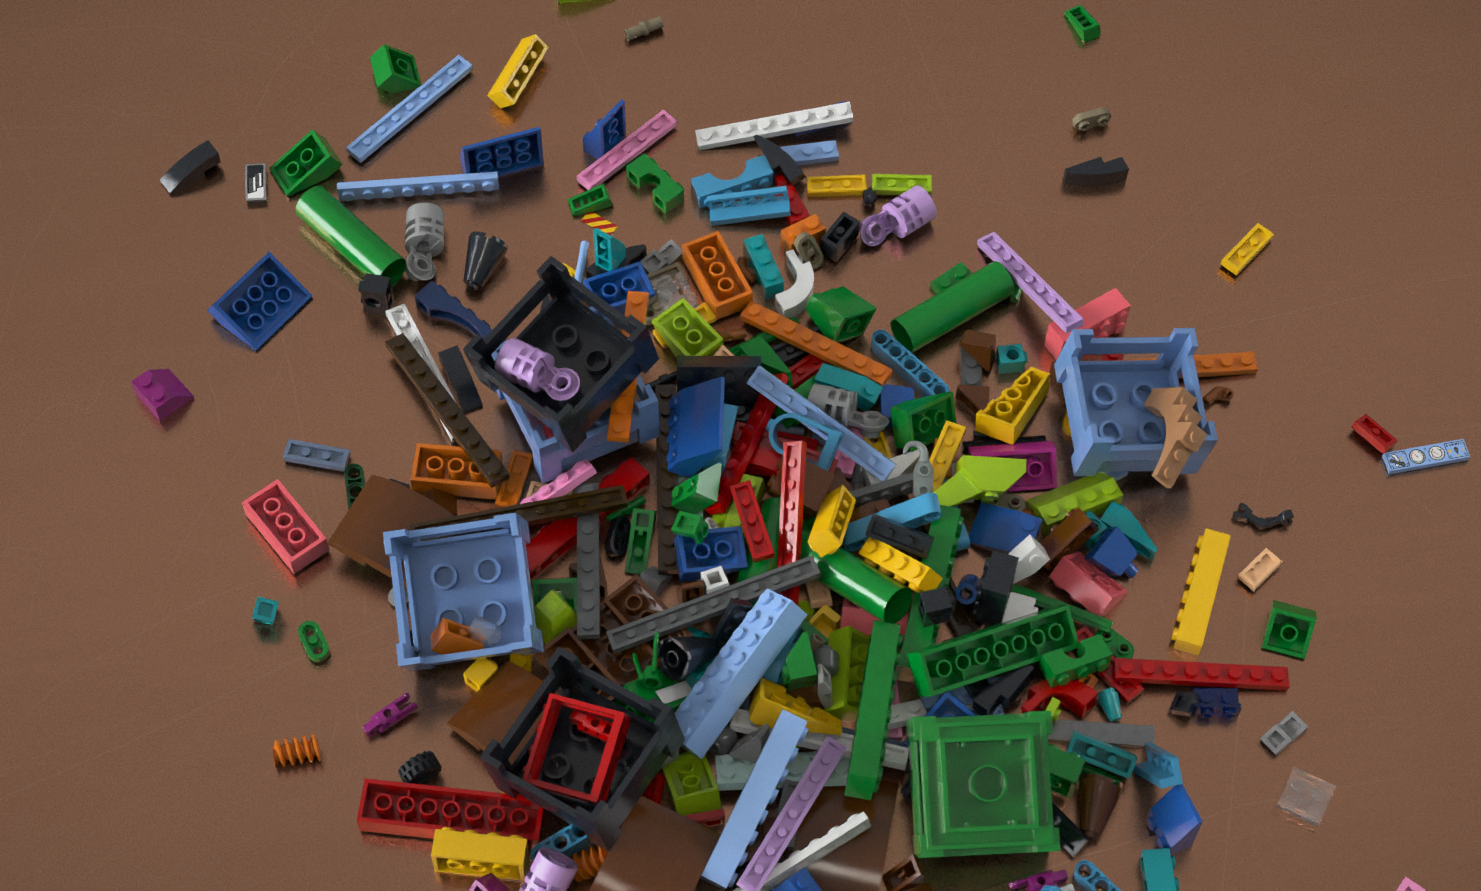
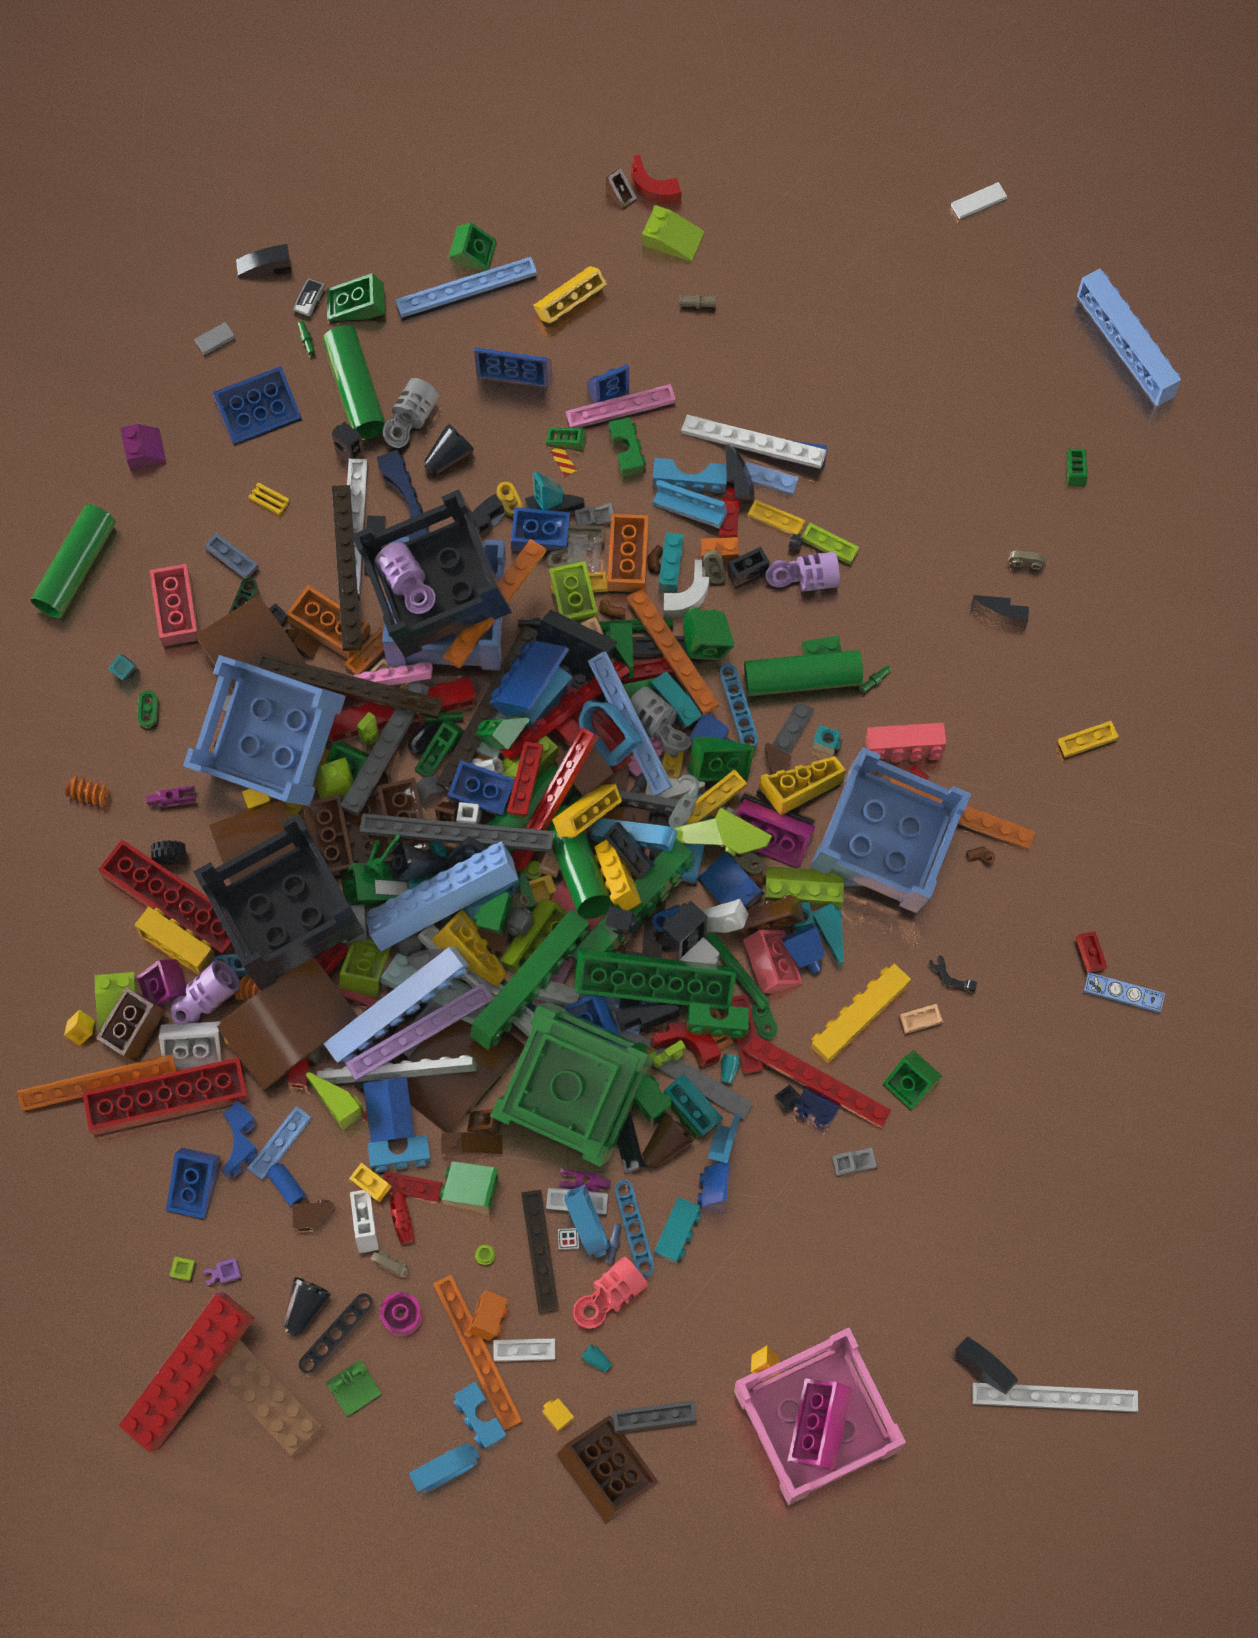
camera: 30 degrees right, 10 degrees up
light blue plate [337,172,499,201] -> none
orange slope [430,618,484,655] -> none
clear brick [467,617,502,646] -> none
red window [522,693,632,805] -> none
red hinge [569,710,613,742] -> none
light blue bar [574,241,589,284] -> none
green bracket [671,511,709,544] -> none
light grey slope [816,664,833,708] -> none
reddish brown slope [959,330,996,371] -> none
lavender plate [977,232,1084,334] -> none
medium nougat arch [1143,387,1207,488] -> none
clear plate [1276,767,1336,827] -> none
none -> green piece [30,504,116,618]
none -> light grey tile [194,322,235,355]
none -> yellow tile [248,482,290,516]
none -> green bar [298,321,315,355]
none -> lime plate [357,712,380,751]

